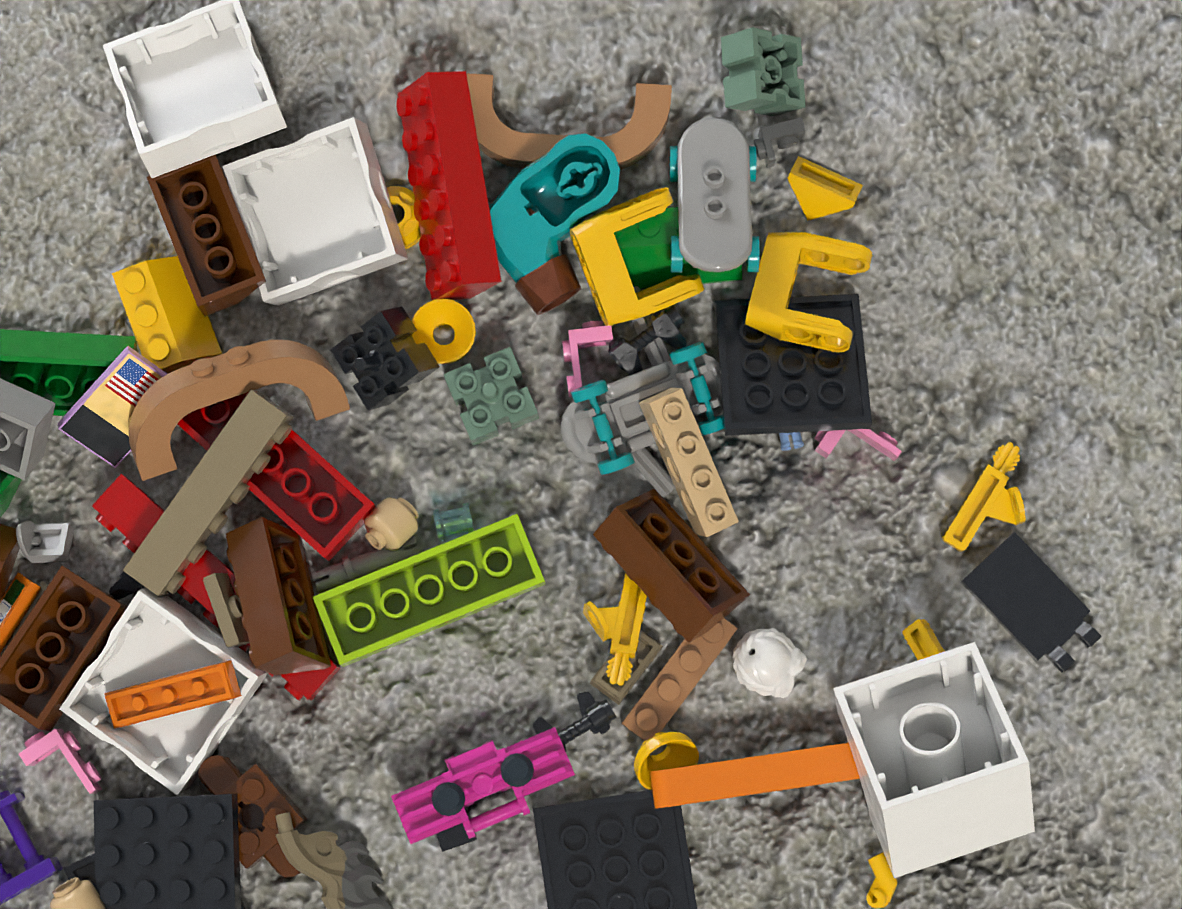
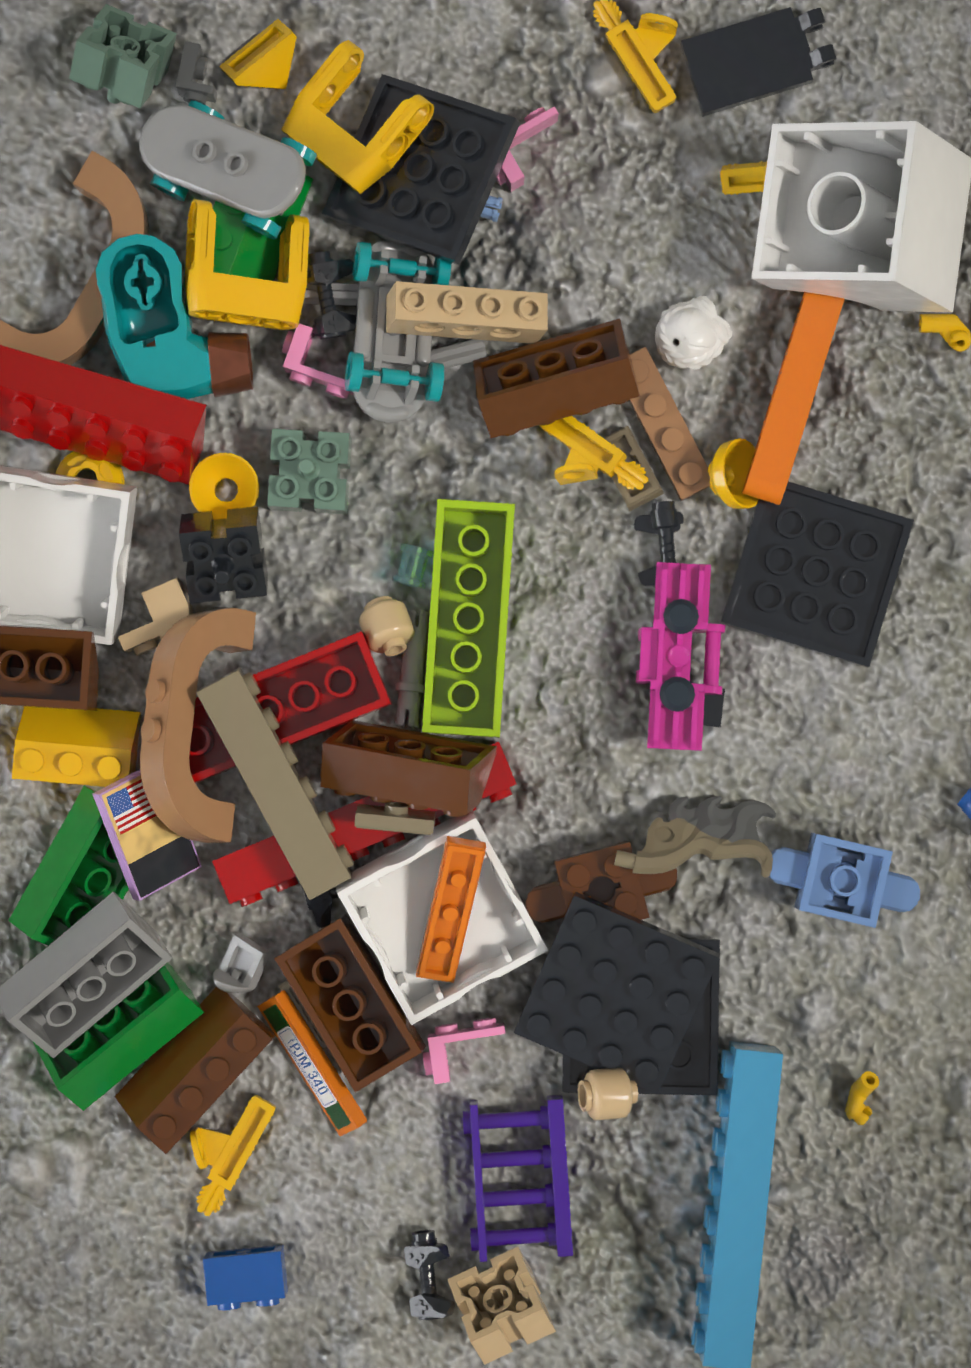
camera: 60 degrees left, 5 degrees up
none -> tan brick [118,578,193,656]

